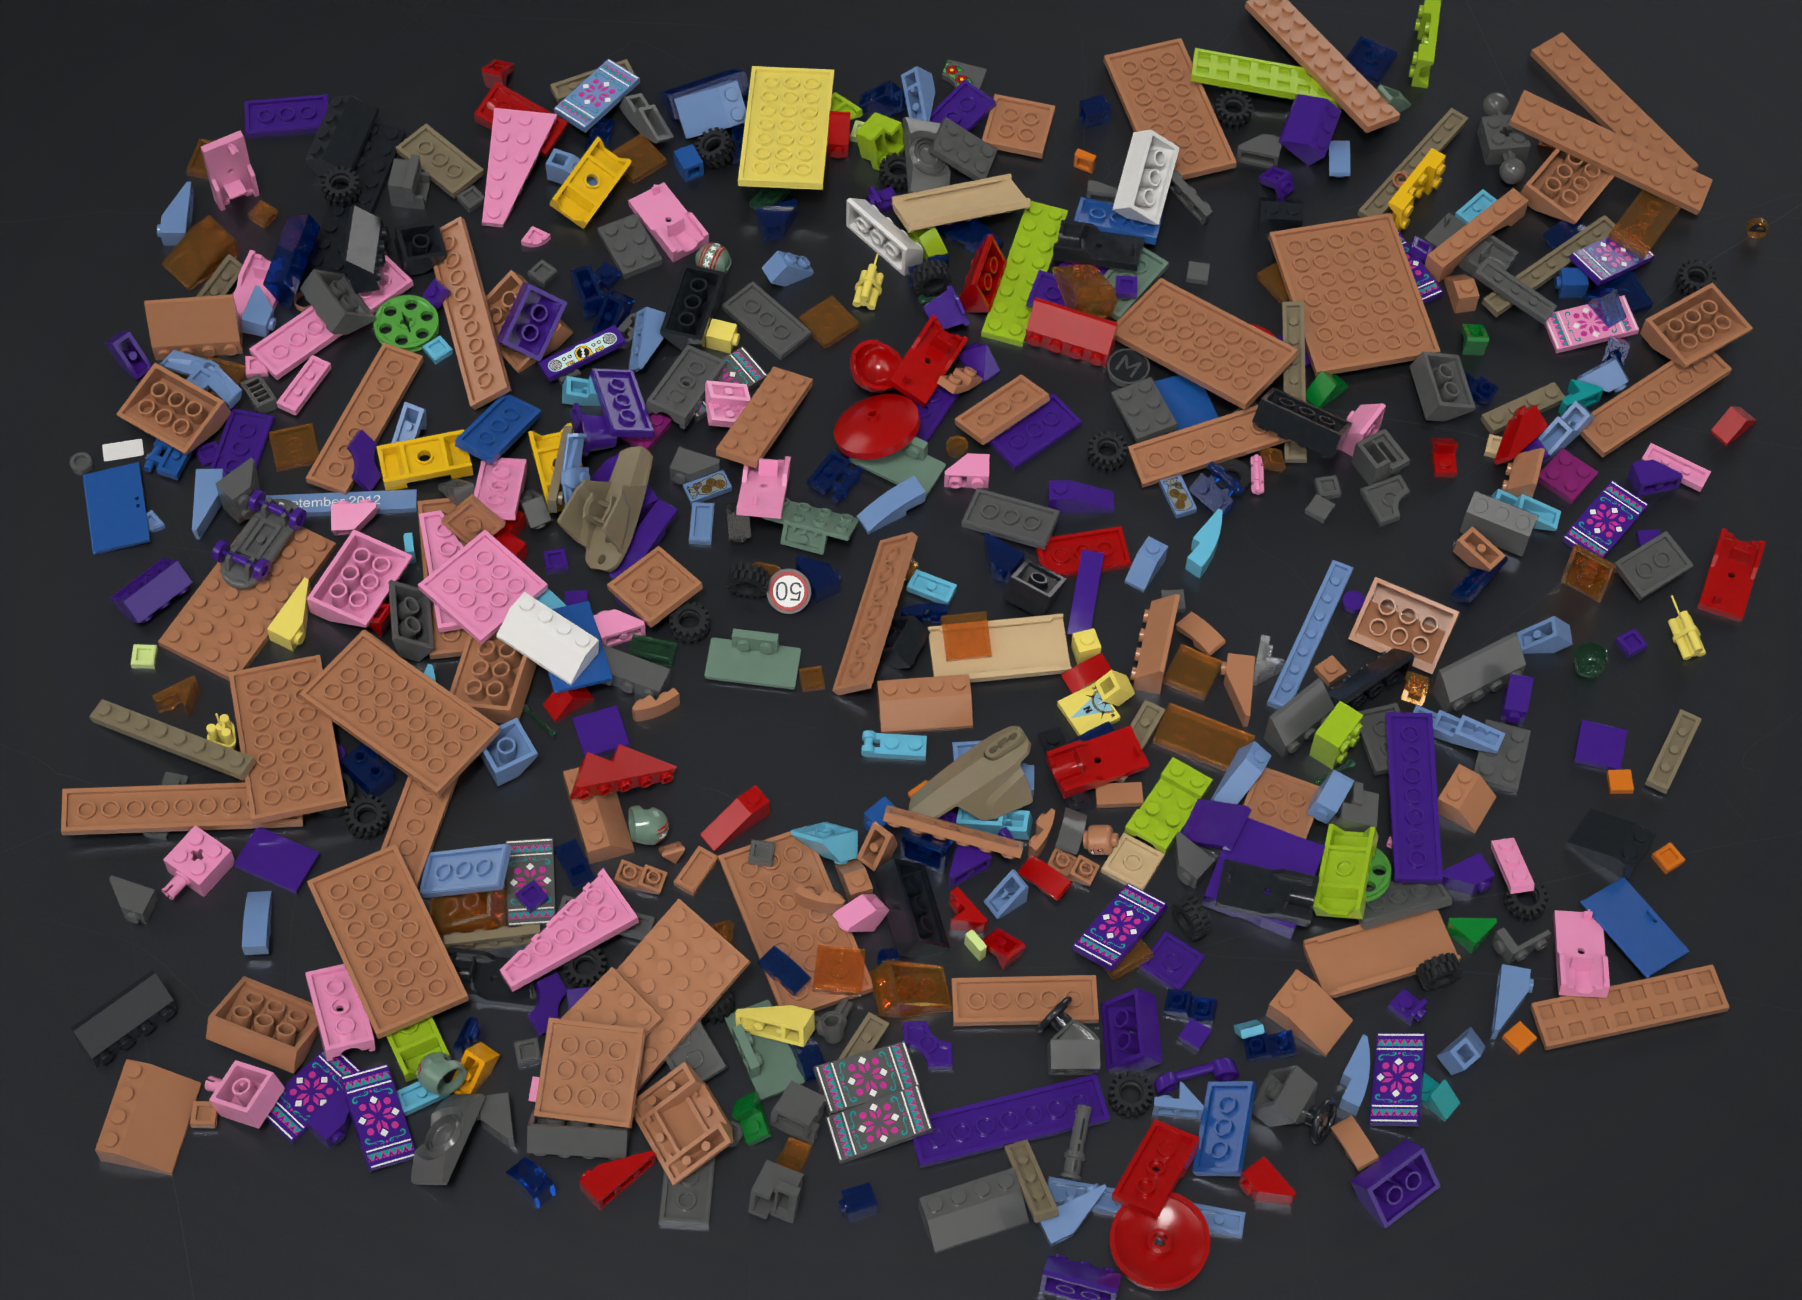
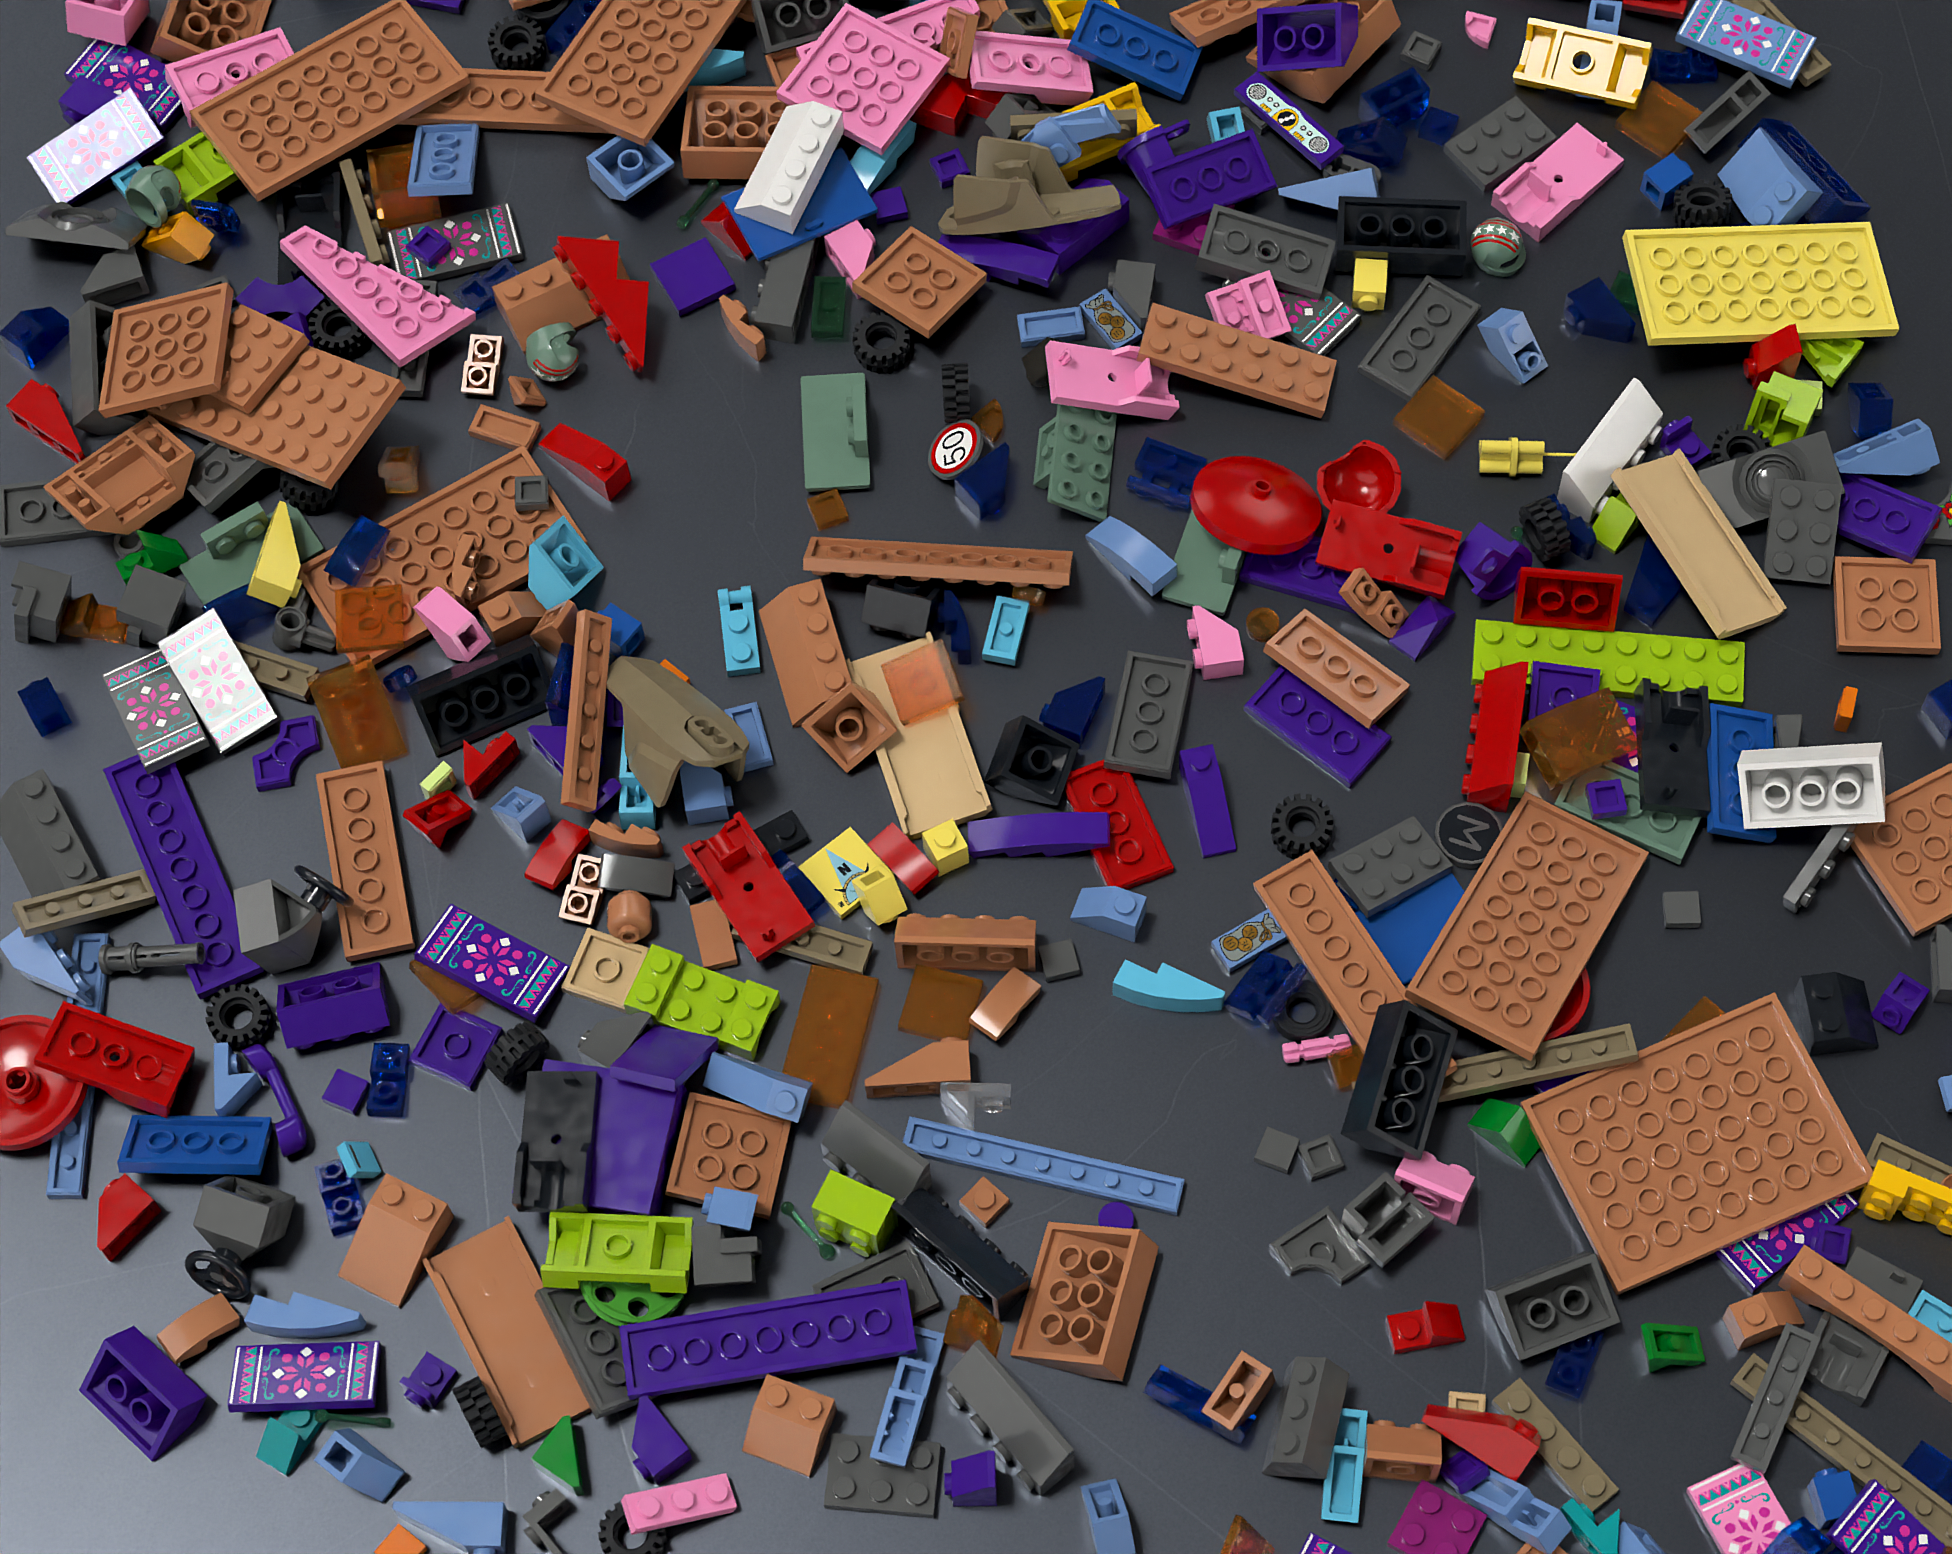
camera: 85 degrees right, 5 degrees up
none -> clear green hinge [314,1409,391,1428]
none -> nougat slope [801,681,897,773]

